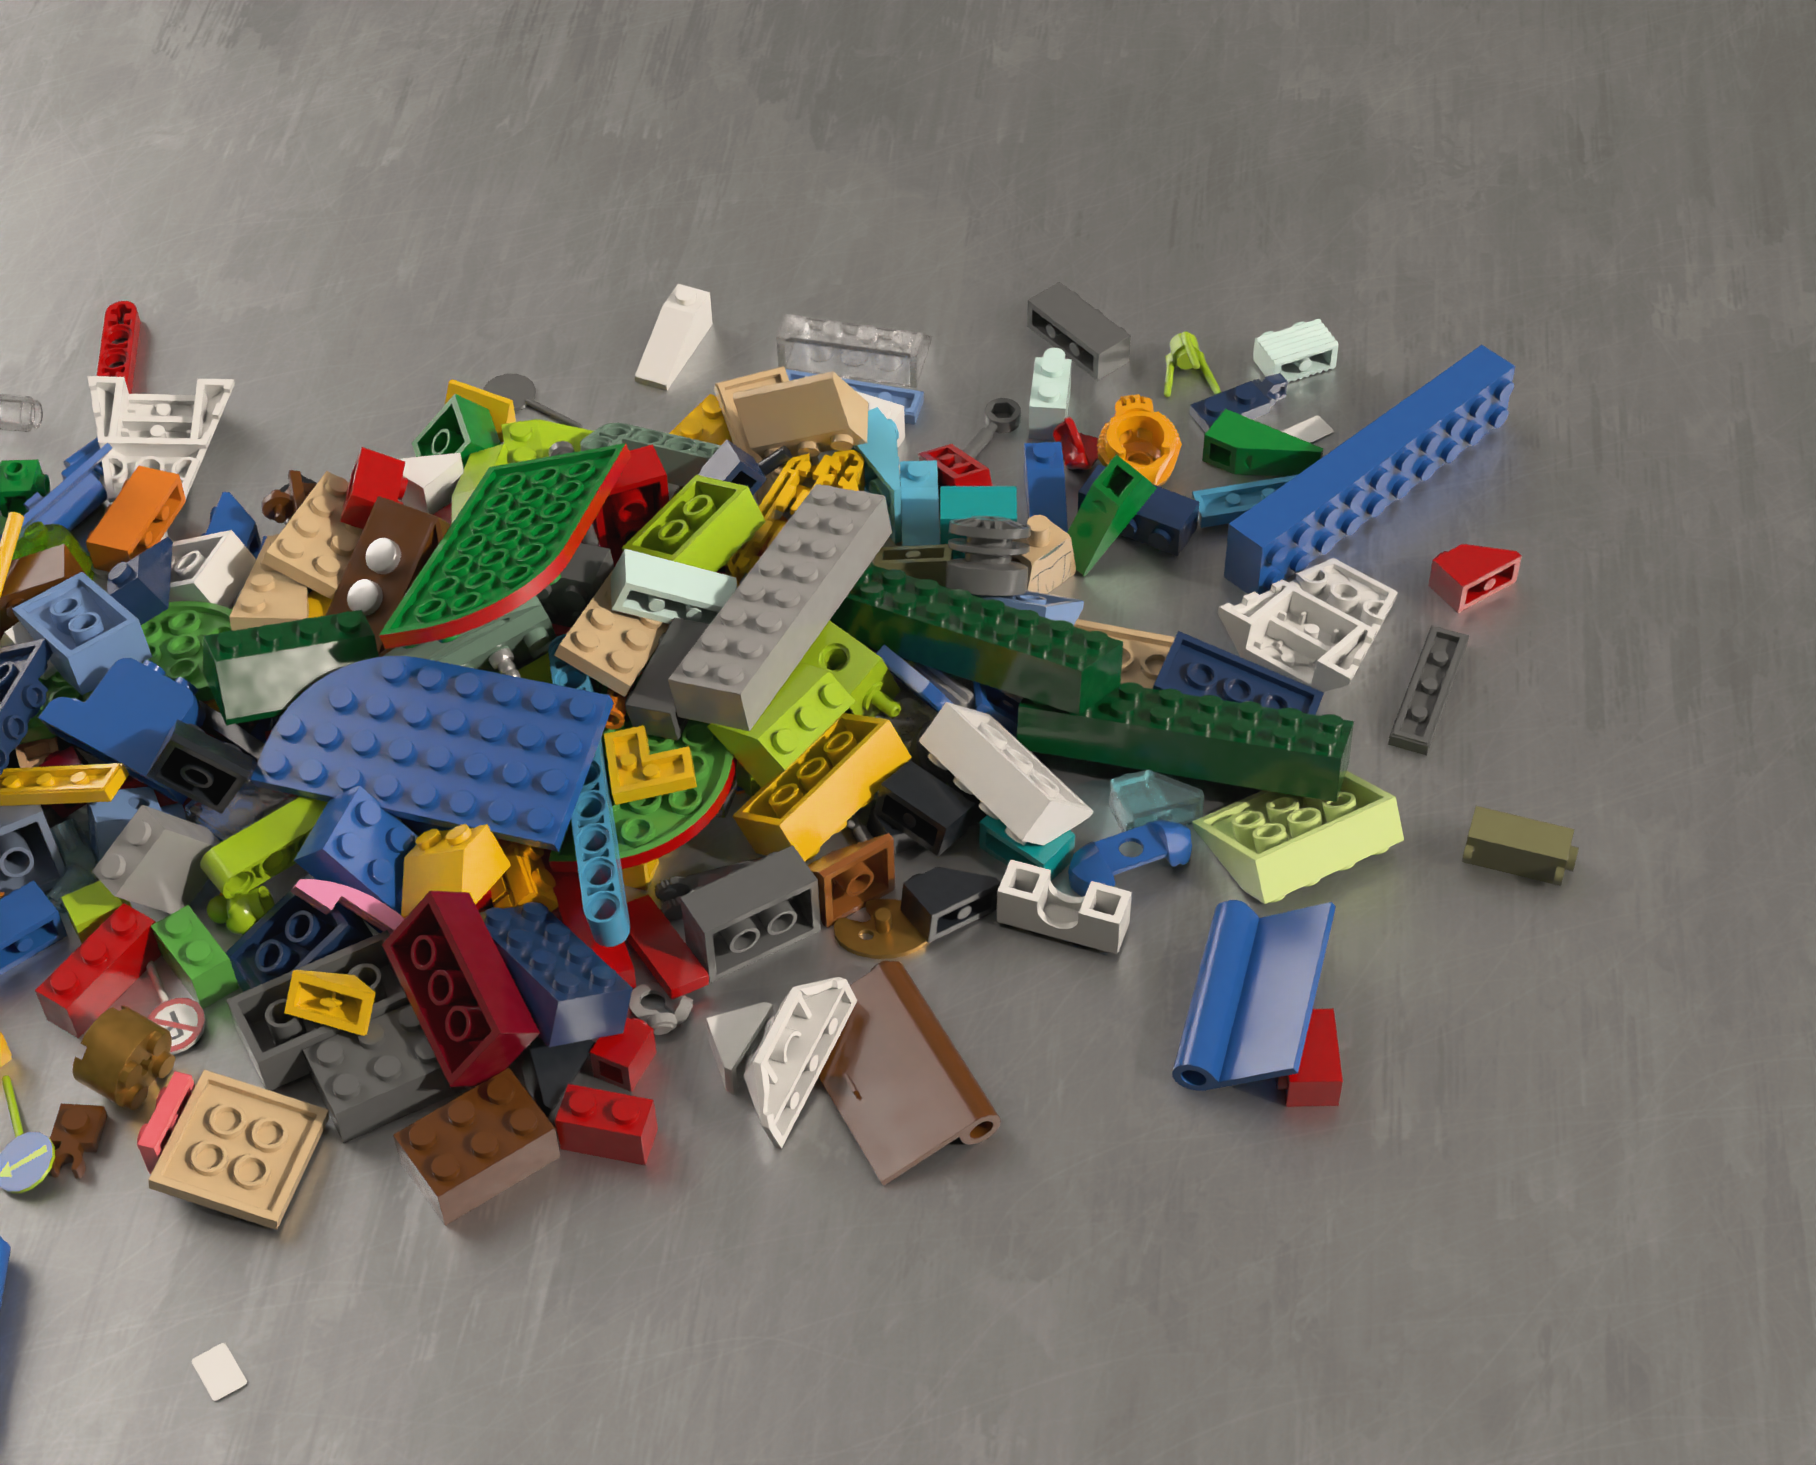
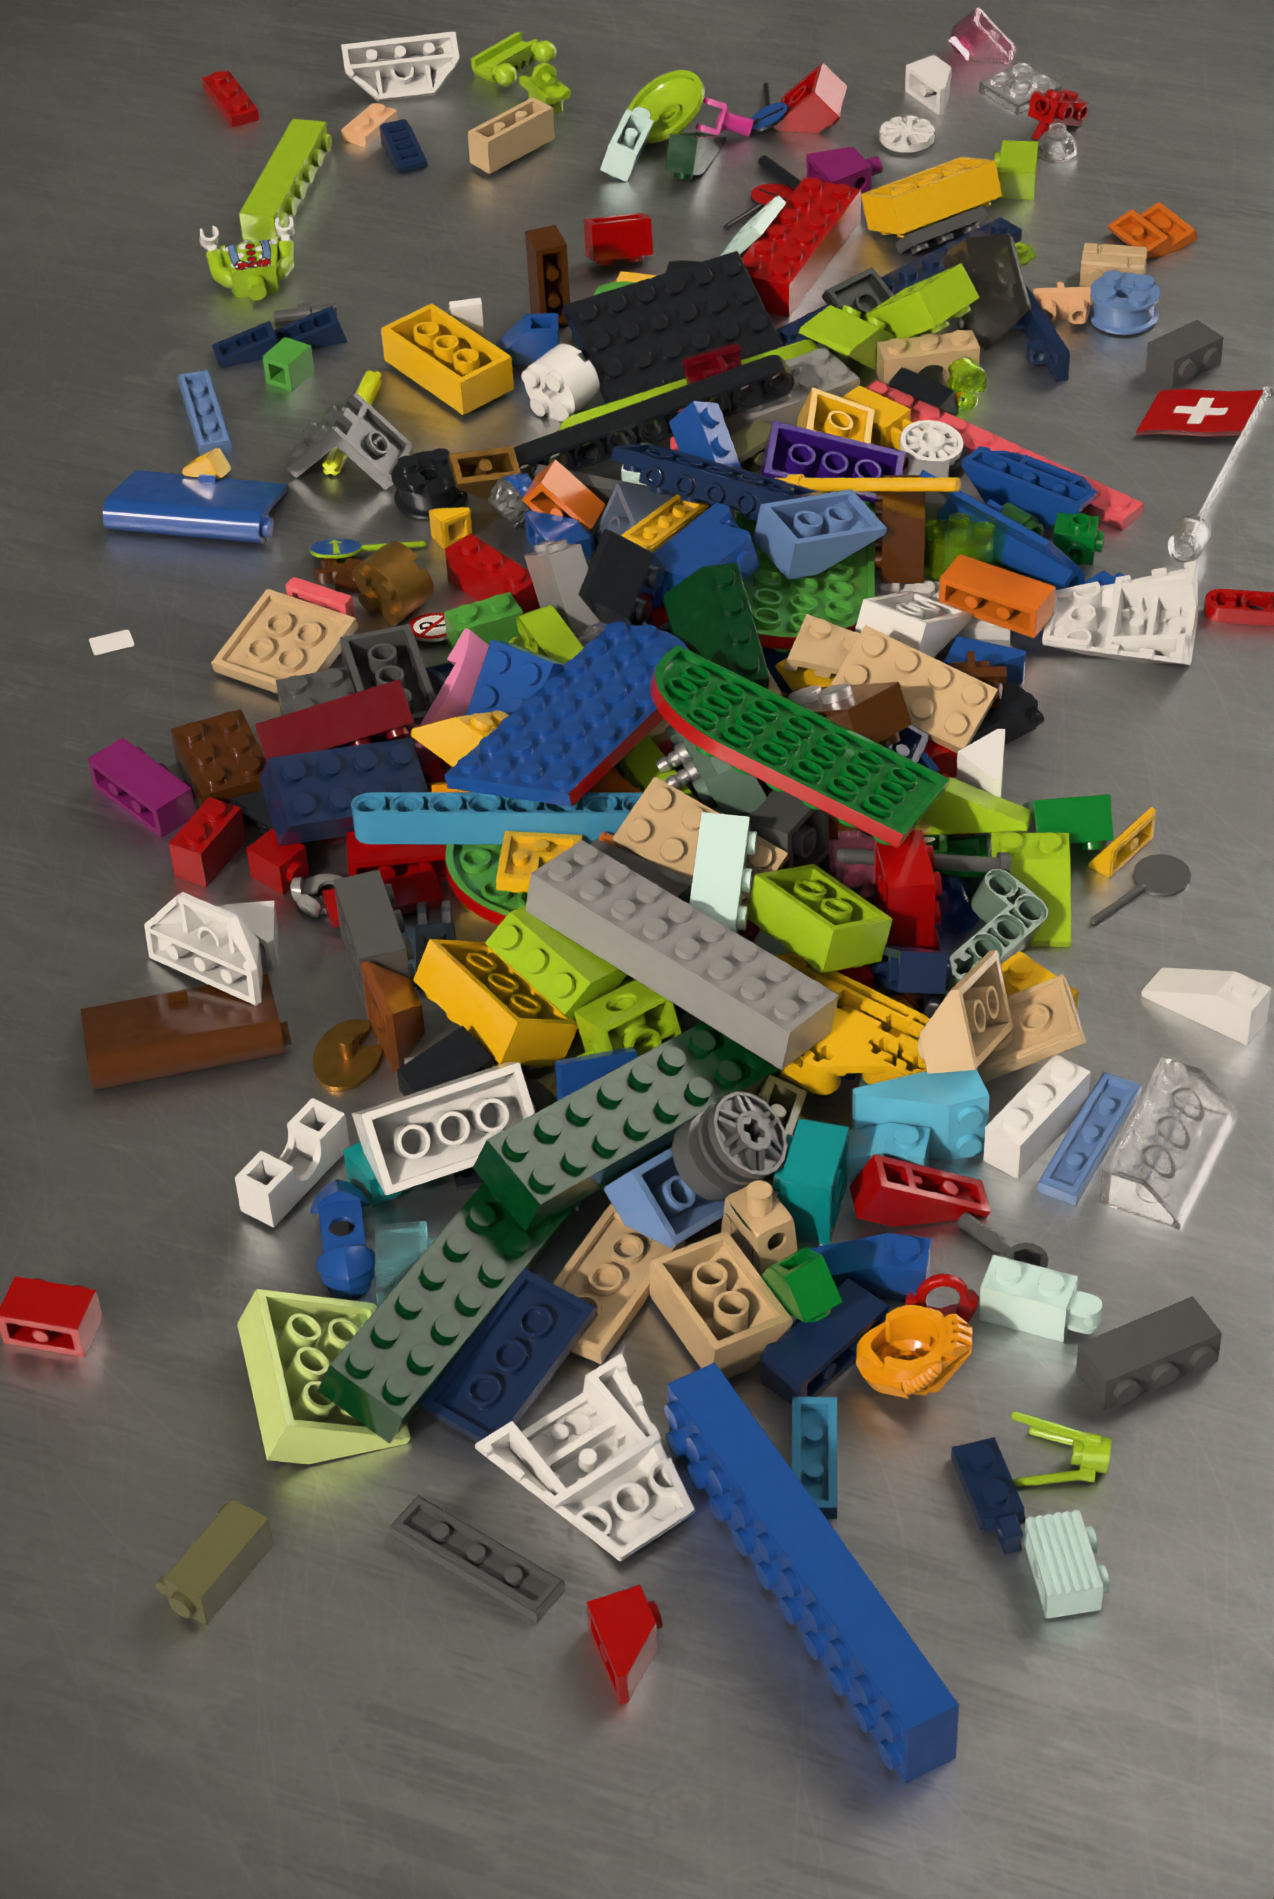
camera: 105 degrees right, 5 degrees down
dark blue slope [107,537,173,625] -> none
yellow slope [284,970,376,1036] -> none
red brick [340,447,408,529] -> none
black slope [900,866,1001,943] -> none
blue door [1172,900,1336,1091] -> none
green slope [1202,409,1324,477] -> none
white sticker [1282,415,1334,443] -> none
none -> magenta brick [88,737,196,838]
none -> tan slope [649,1231,792,1379]

